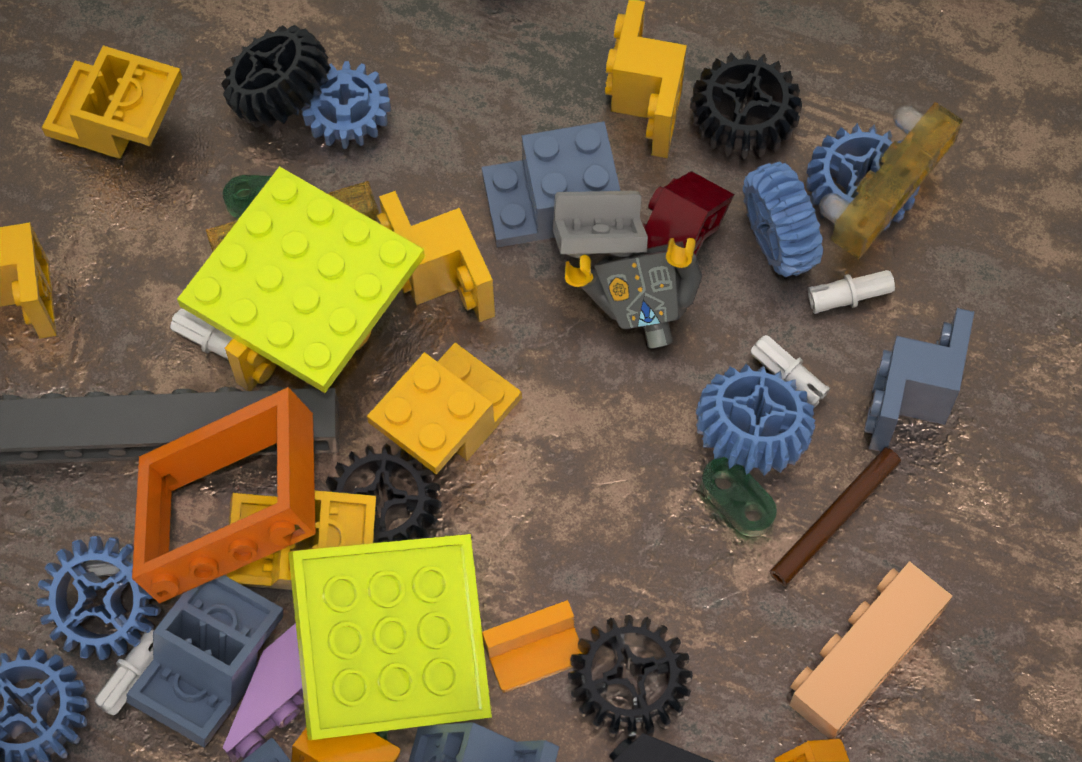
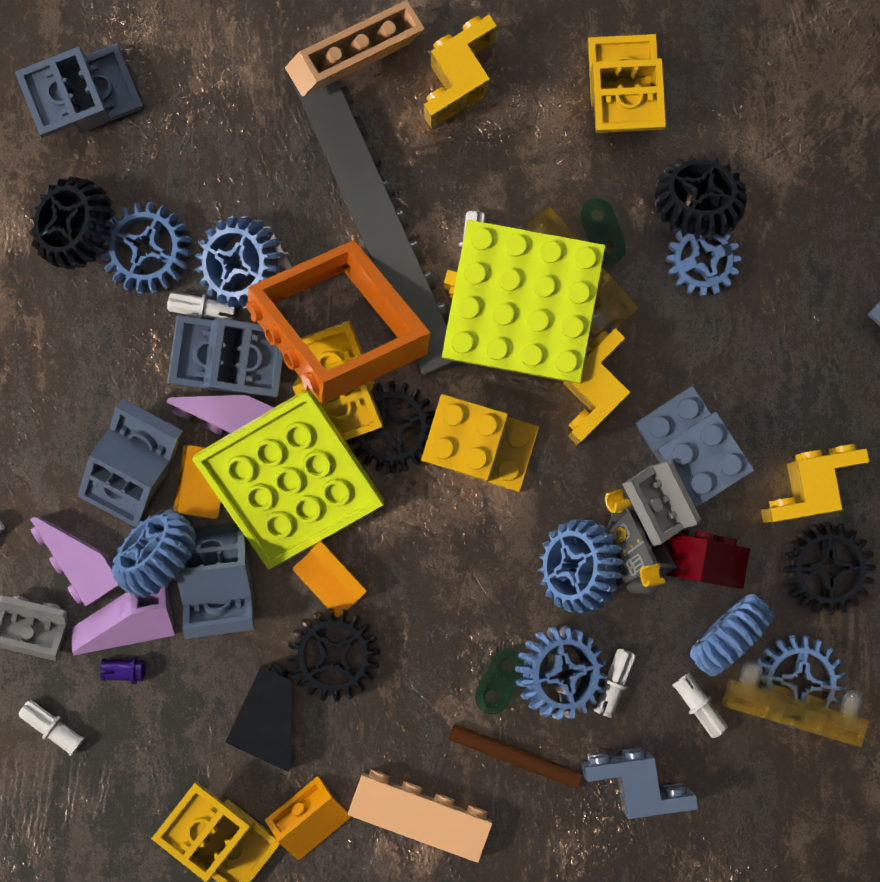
camera: 70 degrees right, 20 degrees up
none -> medium blue gear [537,519,624,613]

